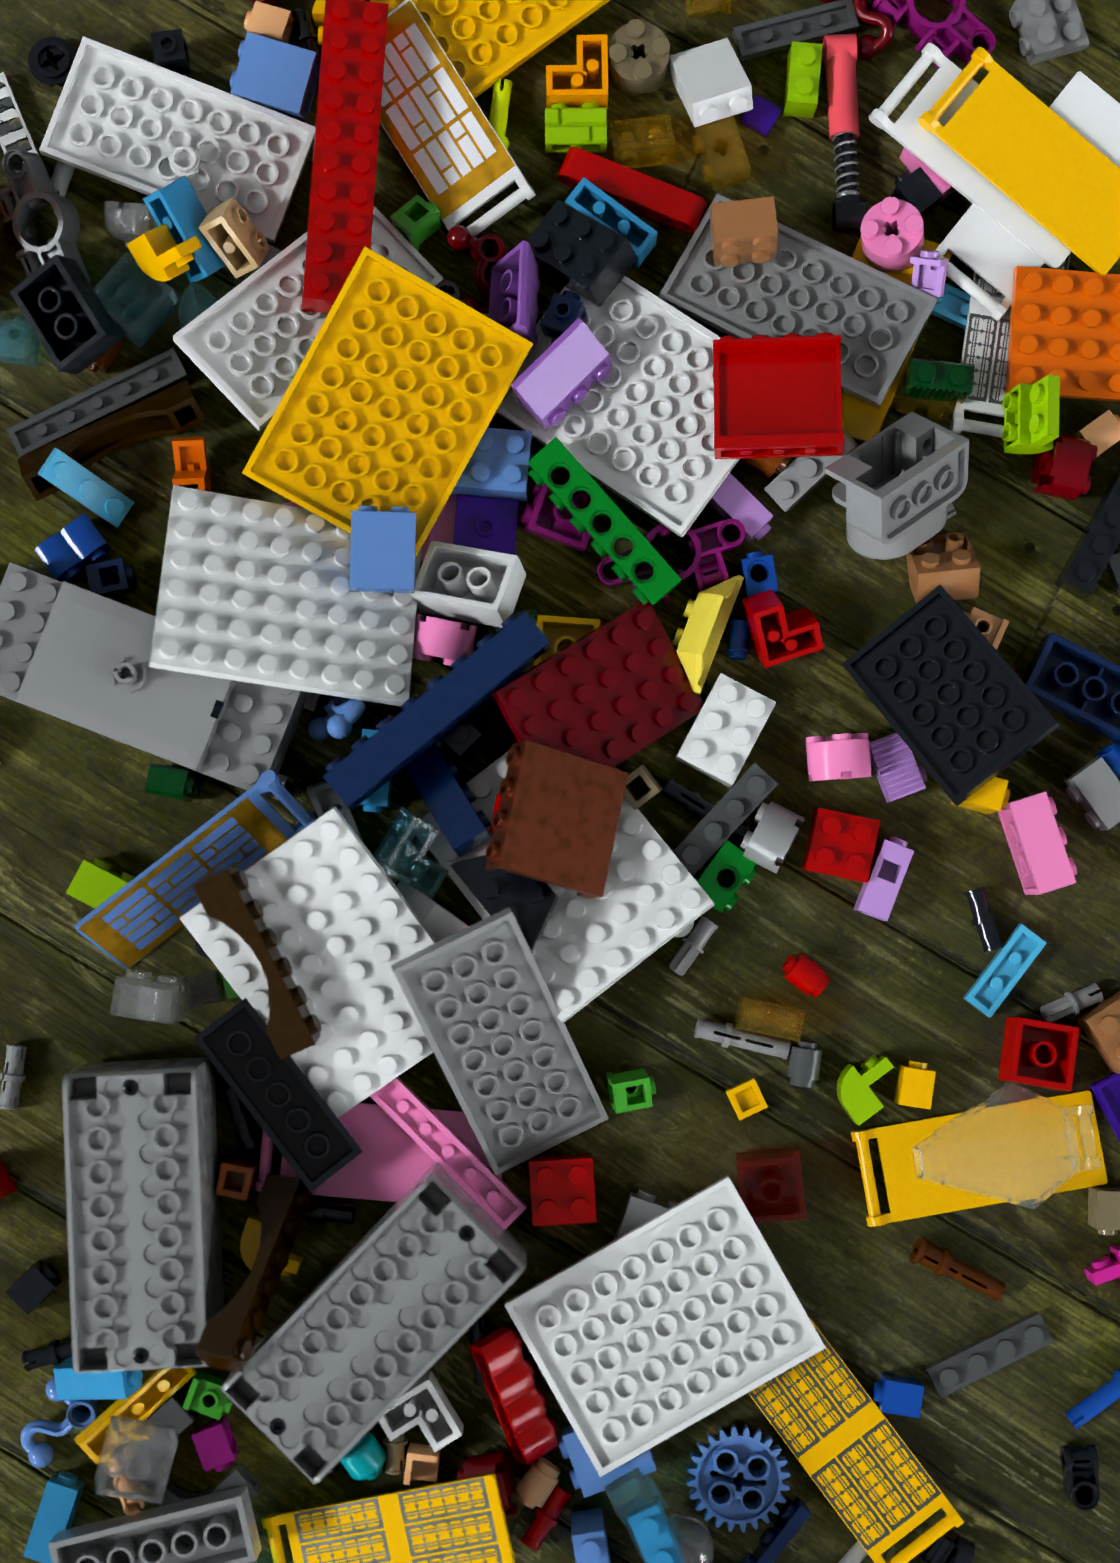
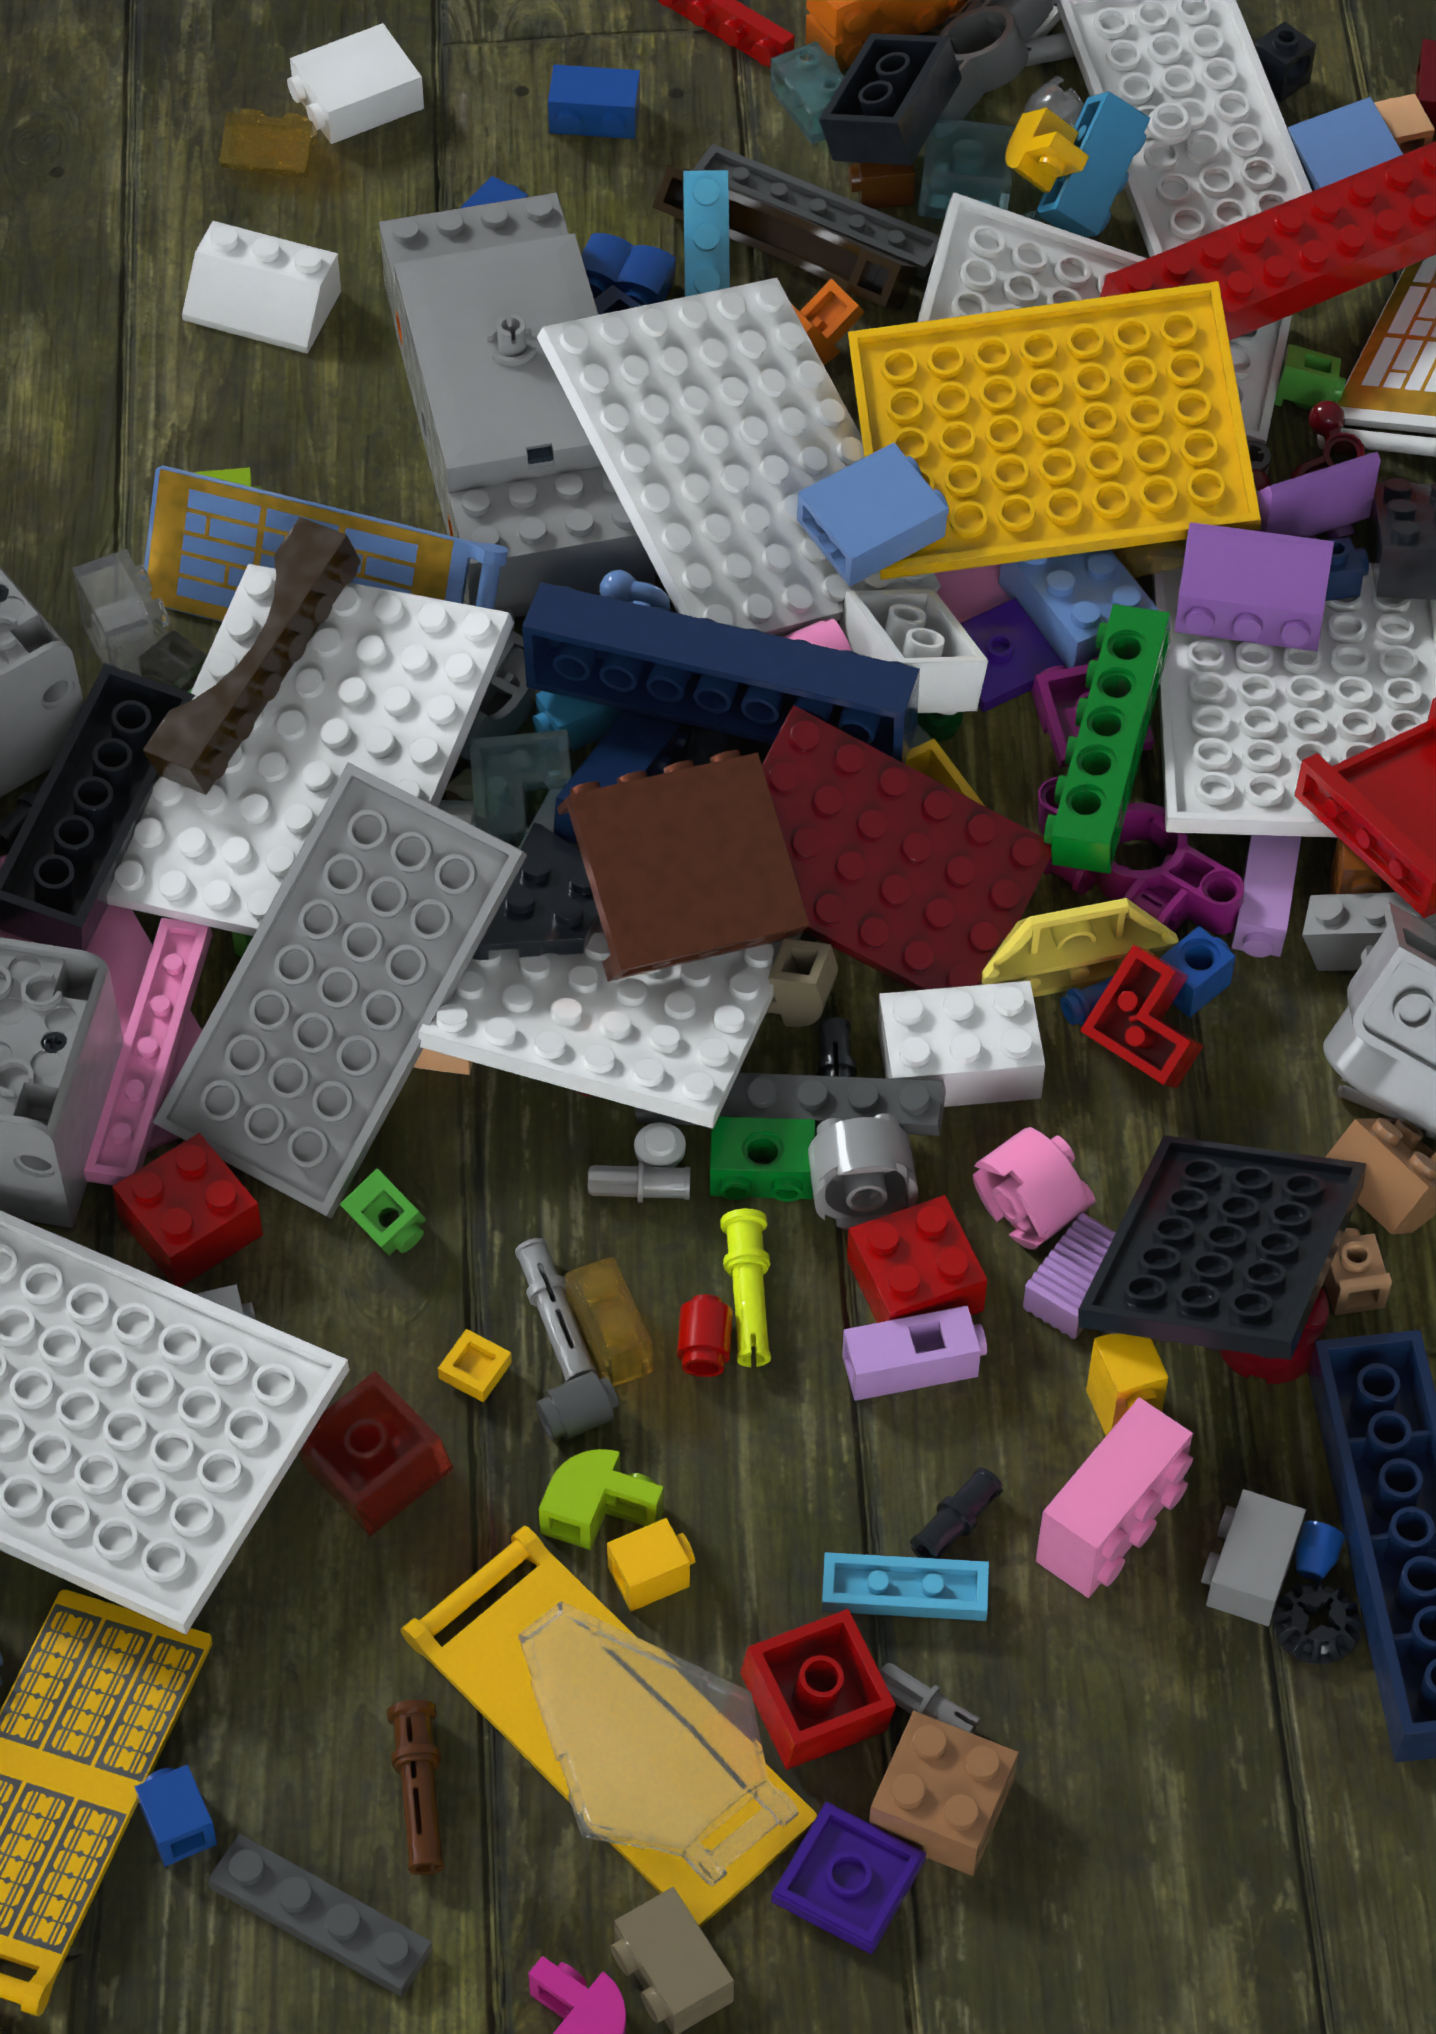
camera: 60 degrees right, 30 degrees down
dark green brick [145,762,202,802] -> none
tan brick [198,197,270,278] -> none
none -> neon yellow pin [720,1208,771,1367]

